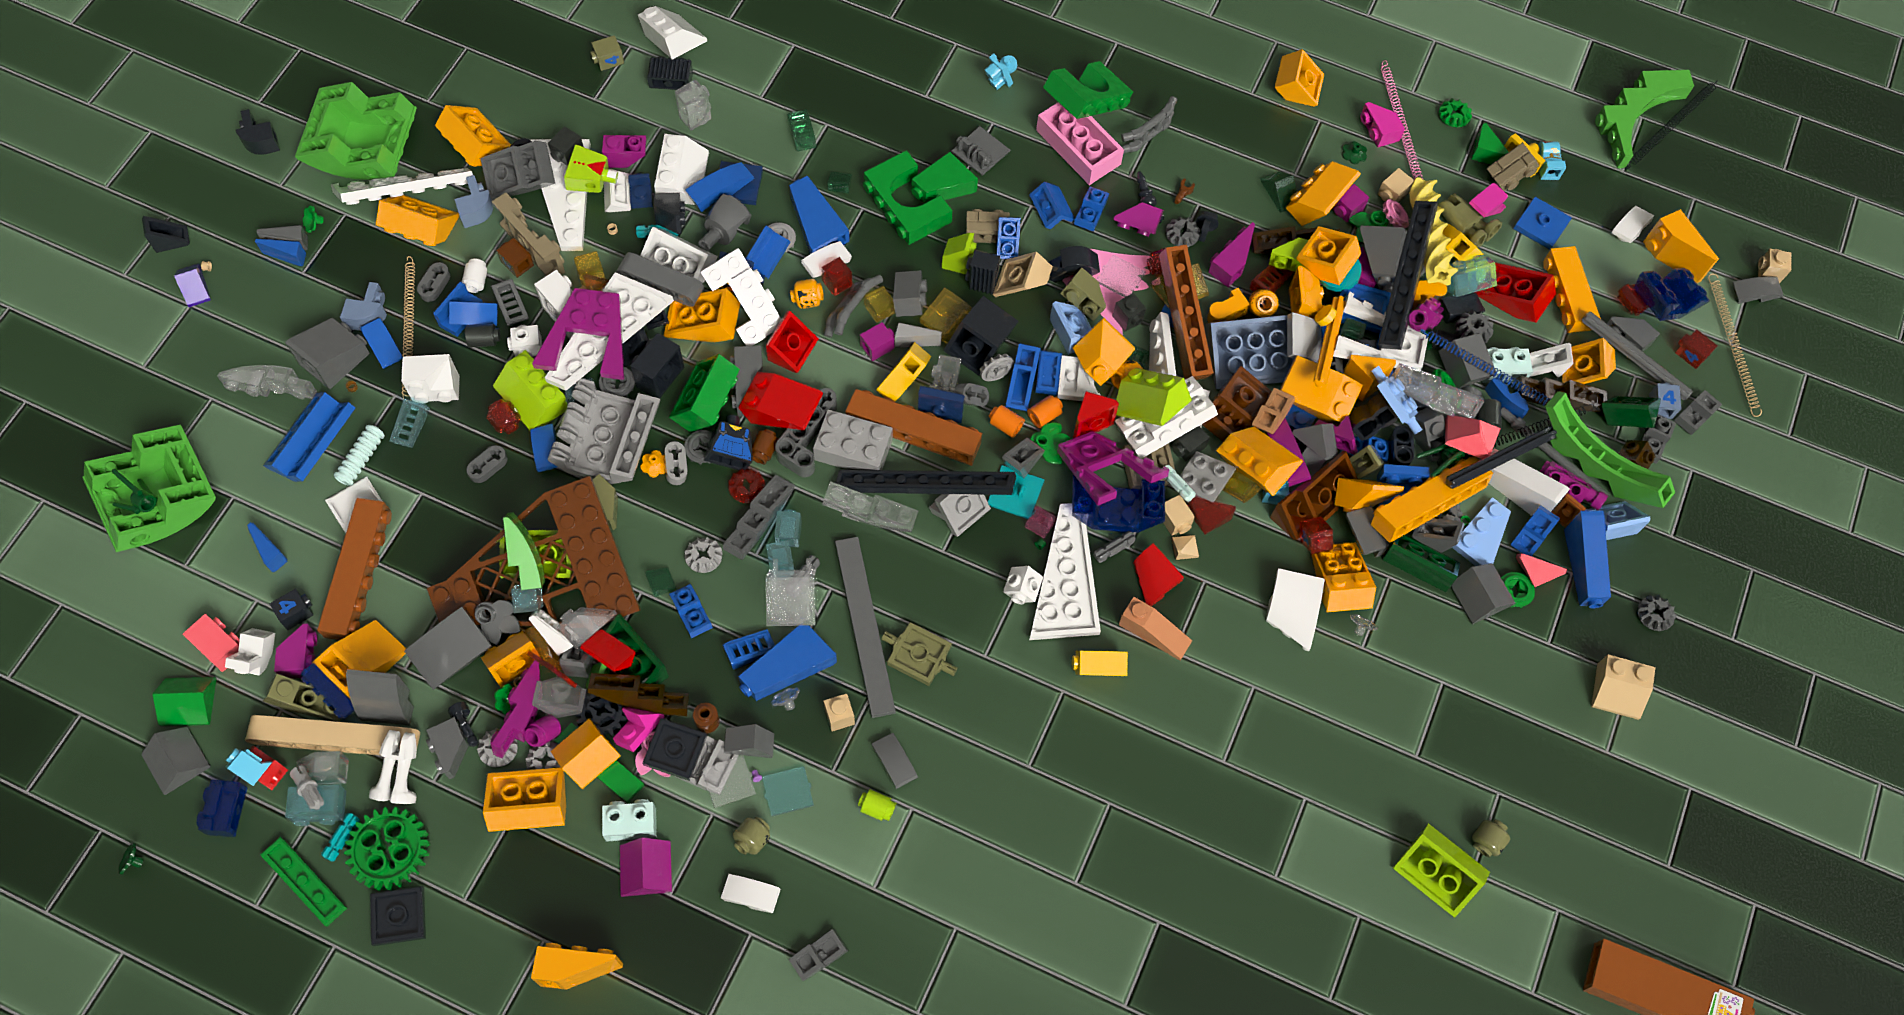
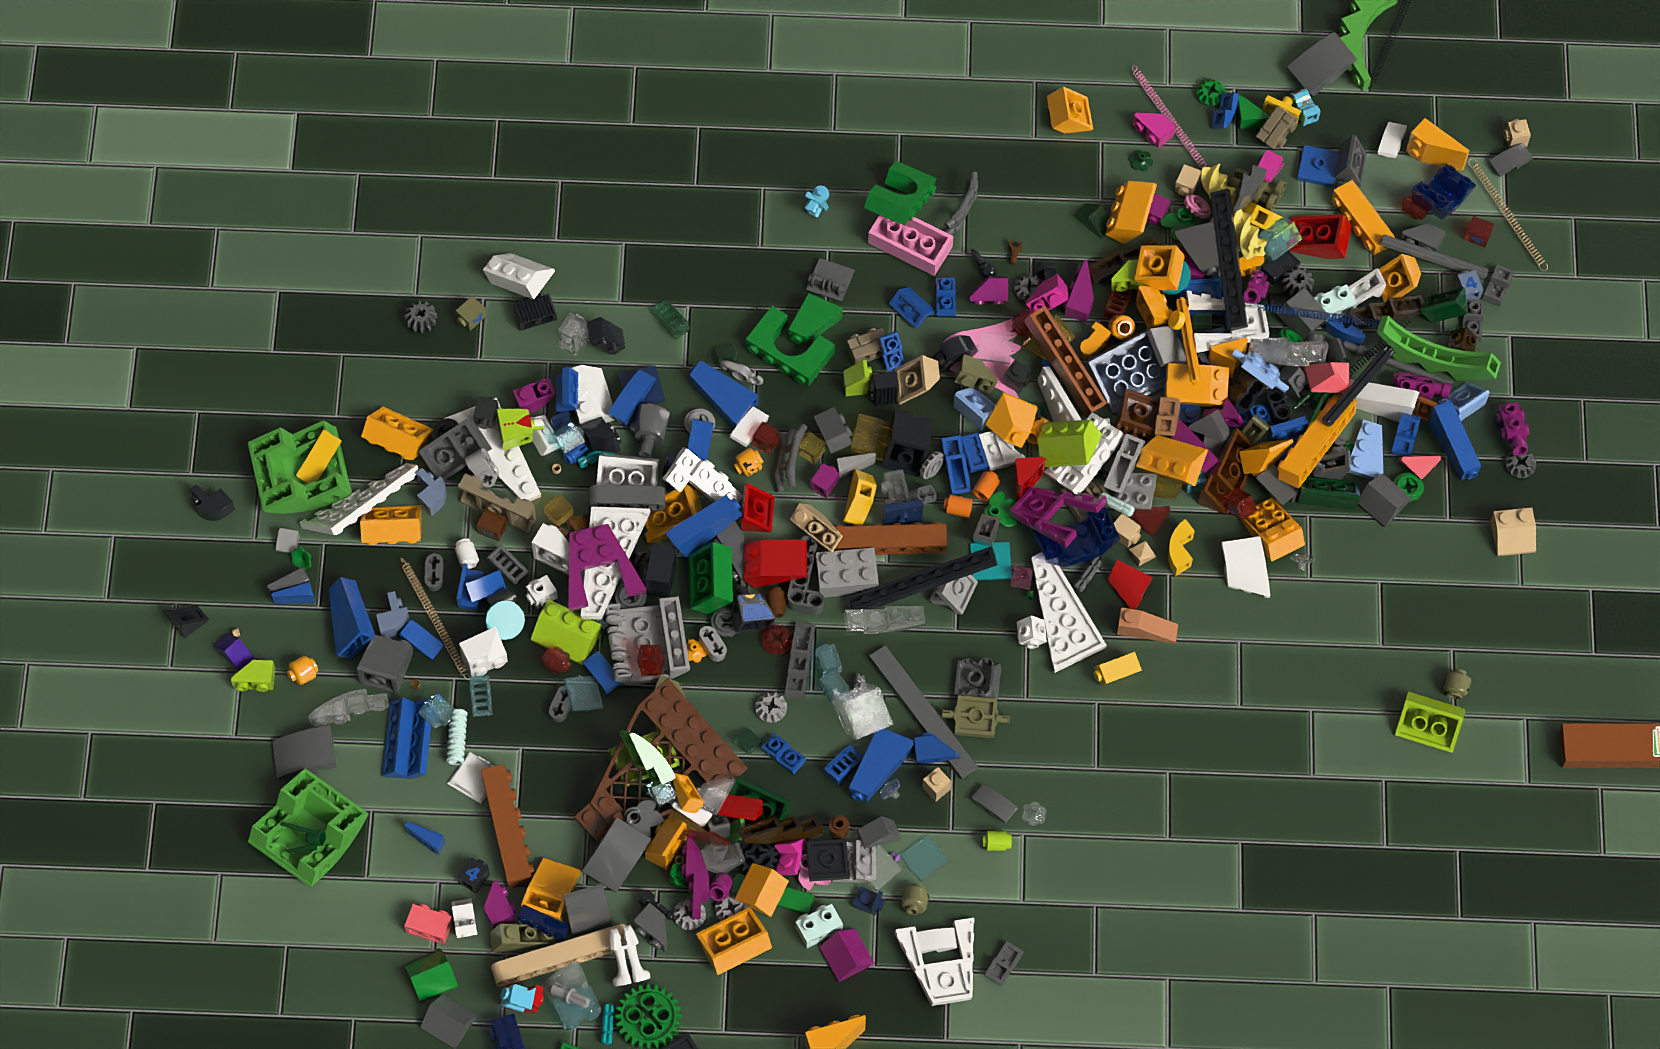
camera: 20 degrees left, 0 degrees up
none -> lime slope [231,660,275,692]
none -> dark grey slope [273,725,336,780]
none -> light grey slope [276,528,300,554]
none -> light orange head [287,656,318,685]
none -> yellow sticker [296,430,341,484]
none -> blue slope [329,577,375,659]
none -> dark grey gear [404,300,437,334]
none -> clear light blue brick [418,693,455,728]
none -> light grey piece [465,448,499,487]
none -> tile [485,600,525,640]
none -> clear light blue brick [552,422,585,454]
none -> blue panel [556,367,578,412]
none -> blue pin [563,441,588,465]
none -> clear light blue piece [564,675,603,712]
none -> black brick [587,317,626,355]
none -> clear red brick [637,645,664,675]
none -> blue slope [666,495,743,558]
none -> light orange slope [673,773,704,813]
none -> light grey piece [720,360,764,385]
none -> tan slope [790,503,843,552]
none -> dark blue bracket [852,887,885,916]
none -> white wing [894,918,974,1006]
none -> blue slope [914,733,960,764]
none -> dark grey slope [954,658,1002,699]
none -> clear plant [1022,802,1047,826]
none -> dark pink slope [1026,274,1068,313]
none -> light grey slope [1104,434,1145,494]
none -> yellow brick [1168,519,1195,576]
none -> blue slope [1211,92,1239,129]
none -> dark grey slope [1233,165,1267,212]
none -> dark grey slope [1287,32,1358,96]
none -> dark grey slope [1334,135,1367,187]
none -> magenta brick [1496,402,1530,456]

